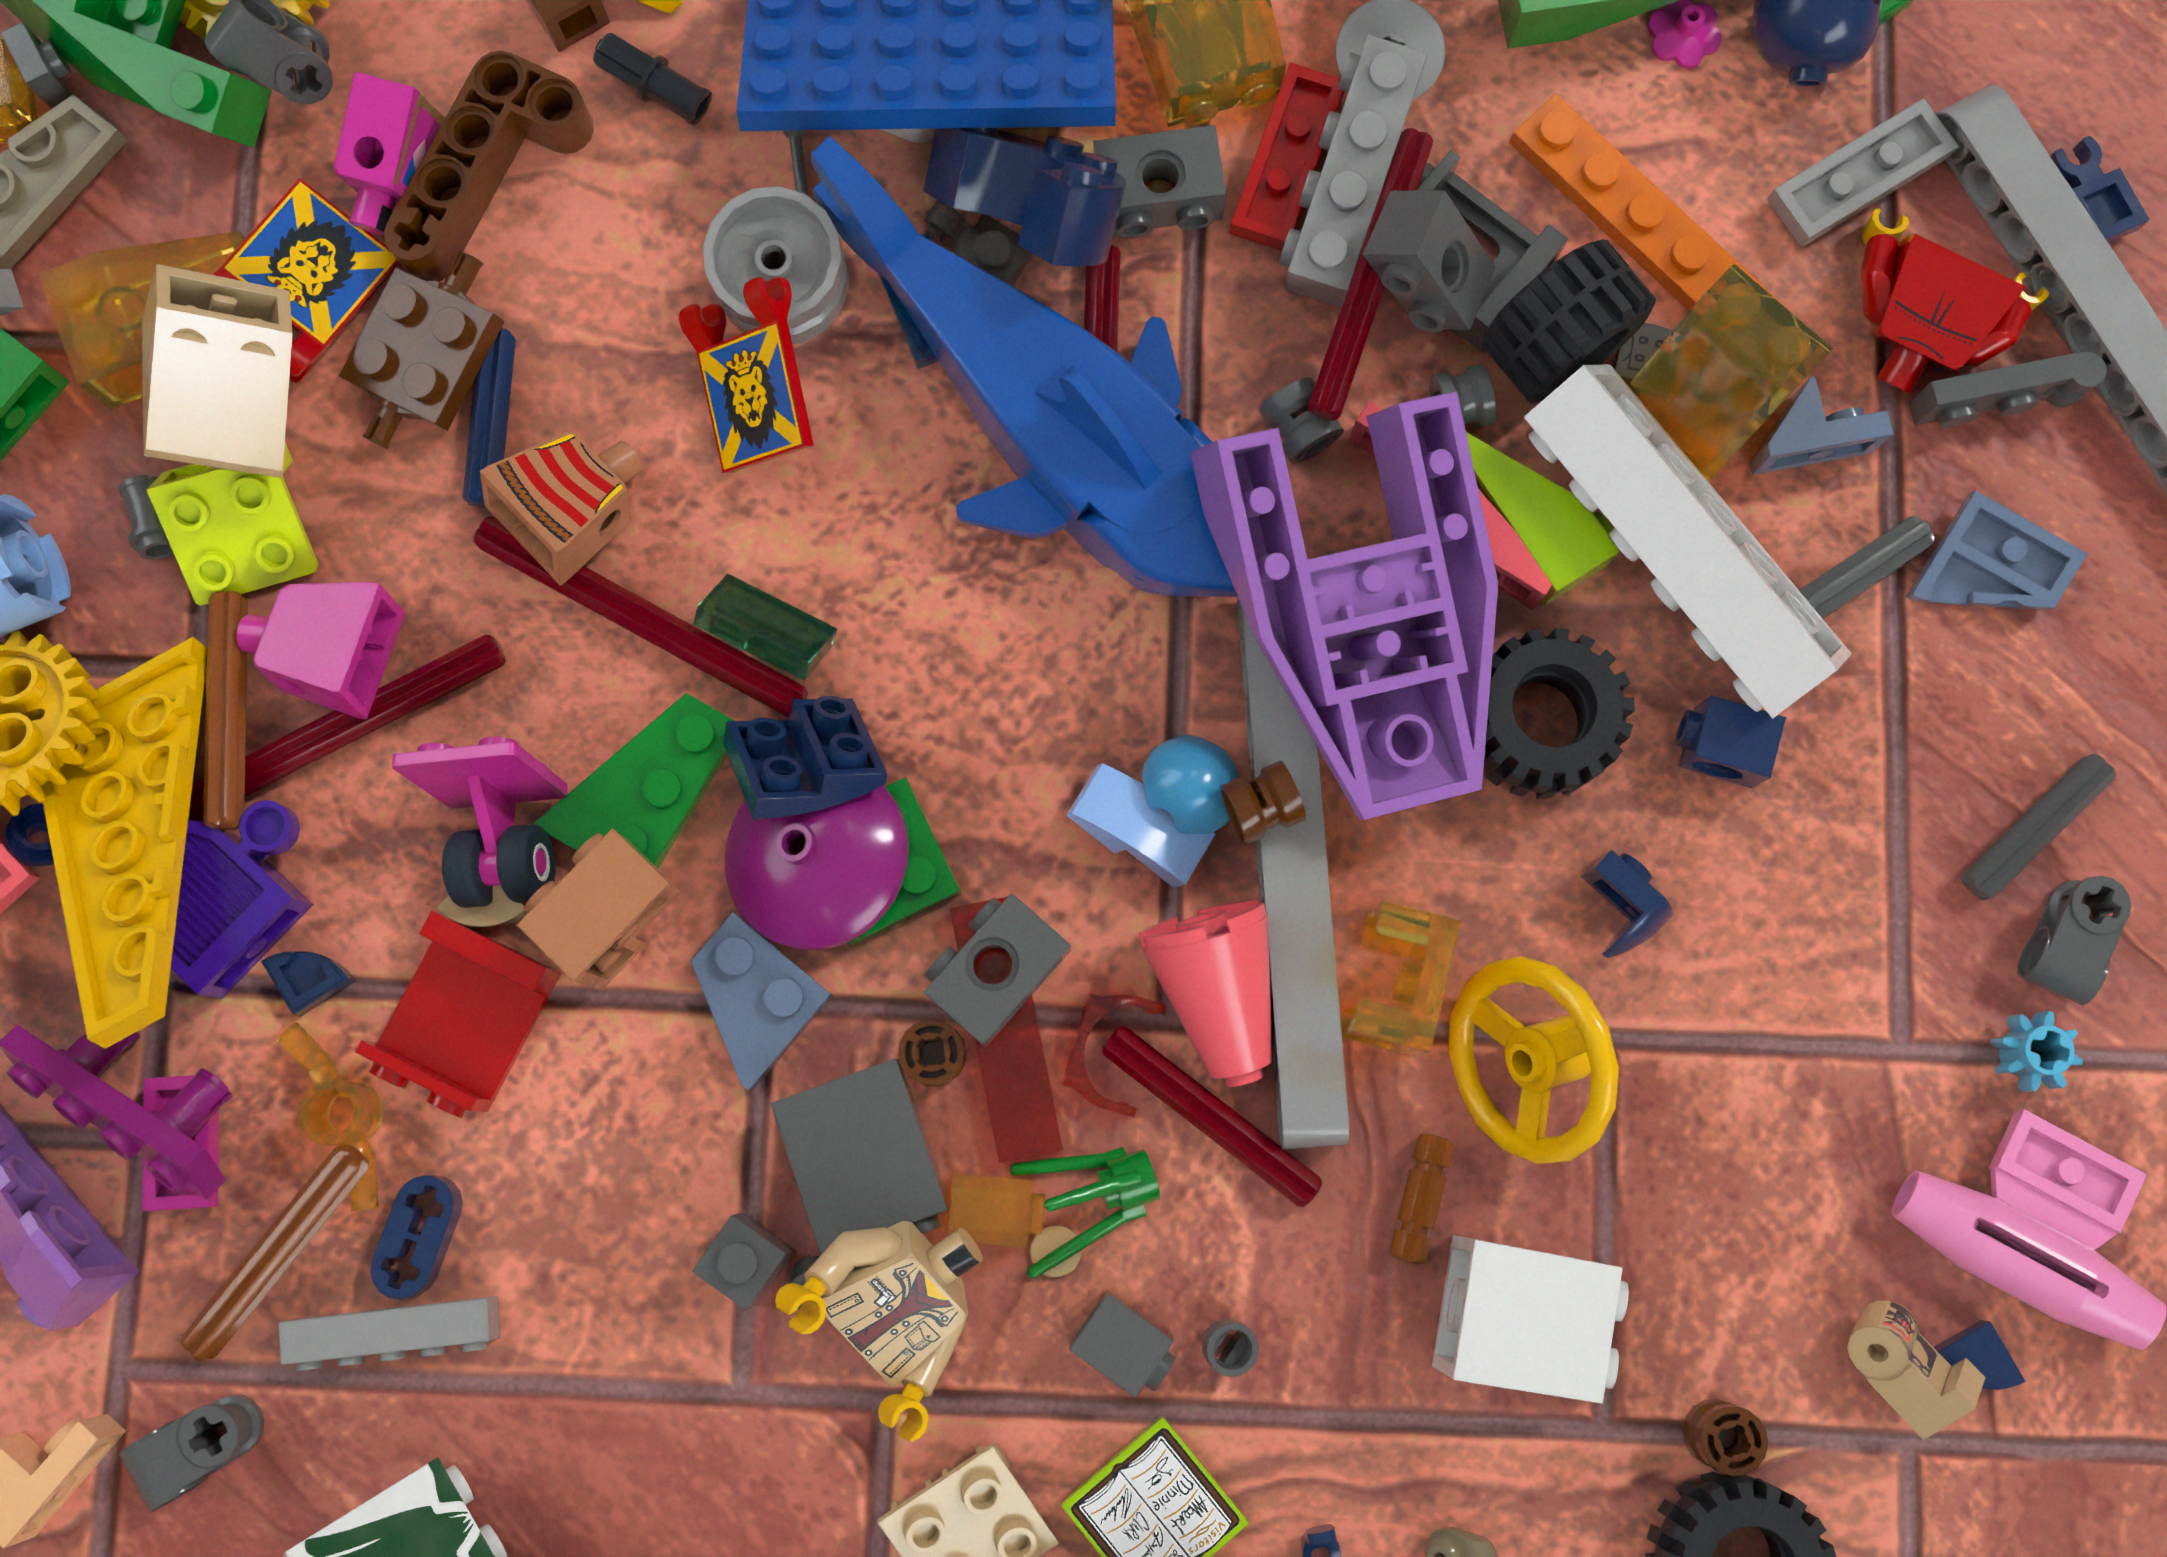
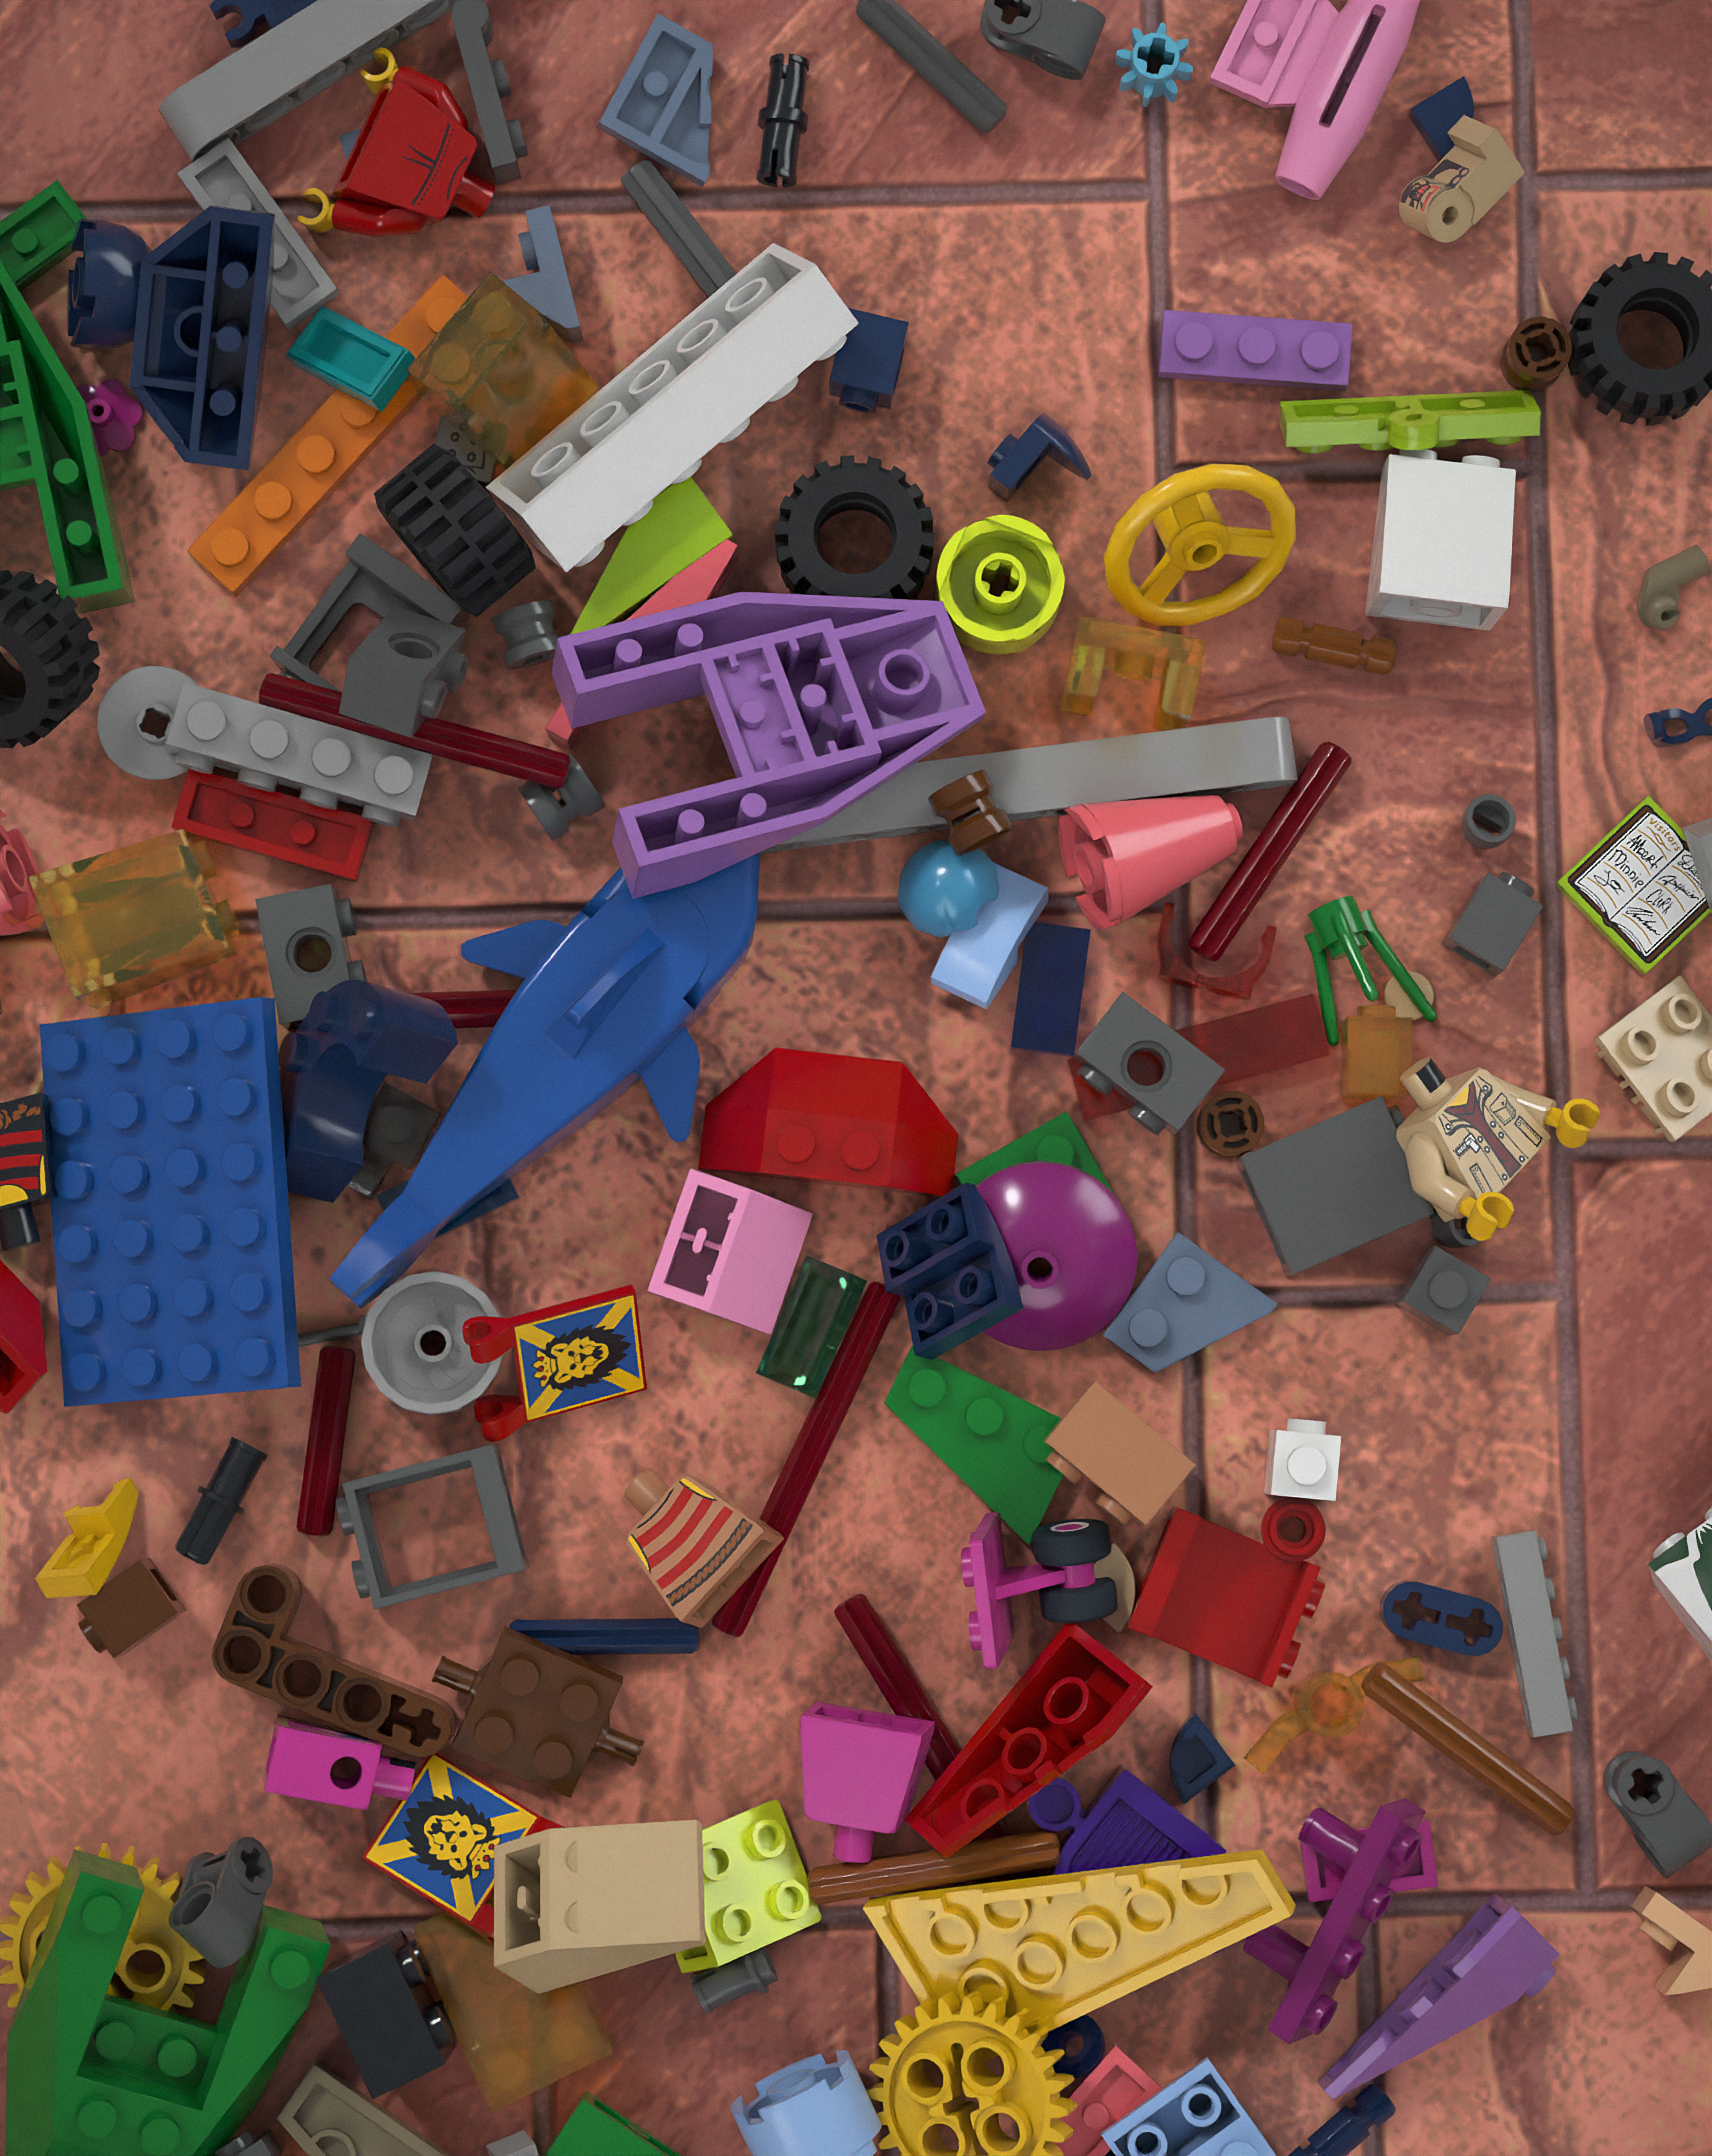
camera: 95 degrees left, 5 degrees up
none -> dark blue wedge [130,205,275,470]
none -> teal tile [286,306,418,412]
none -> dark red axle [296,1346,356,1536]
none -> black brick [316,1929,459,2100]
none -> dark grey window [336,1444,529,1609]
none -> bright pink slope [647,1168,813,1335]
none -> red wedge [698,1048,959,1197]
none -> black pin [756,53,810,188]
none -> red wedge [904,1623,1153,1858]
none -> neon yellow brick [935,515,1065,655]
none -> clear blue plate [1010,922,1091,1057]
none -> medium lavender plate [1158,310,1352,391]
none -> red plate [1261,1497,1326,1562]
none -> white brick [1264,1418,1341,1501]
none -> lime hinge [1279,390,1541,453]

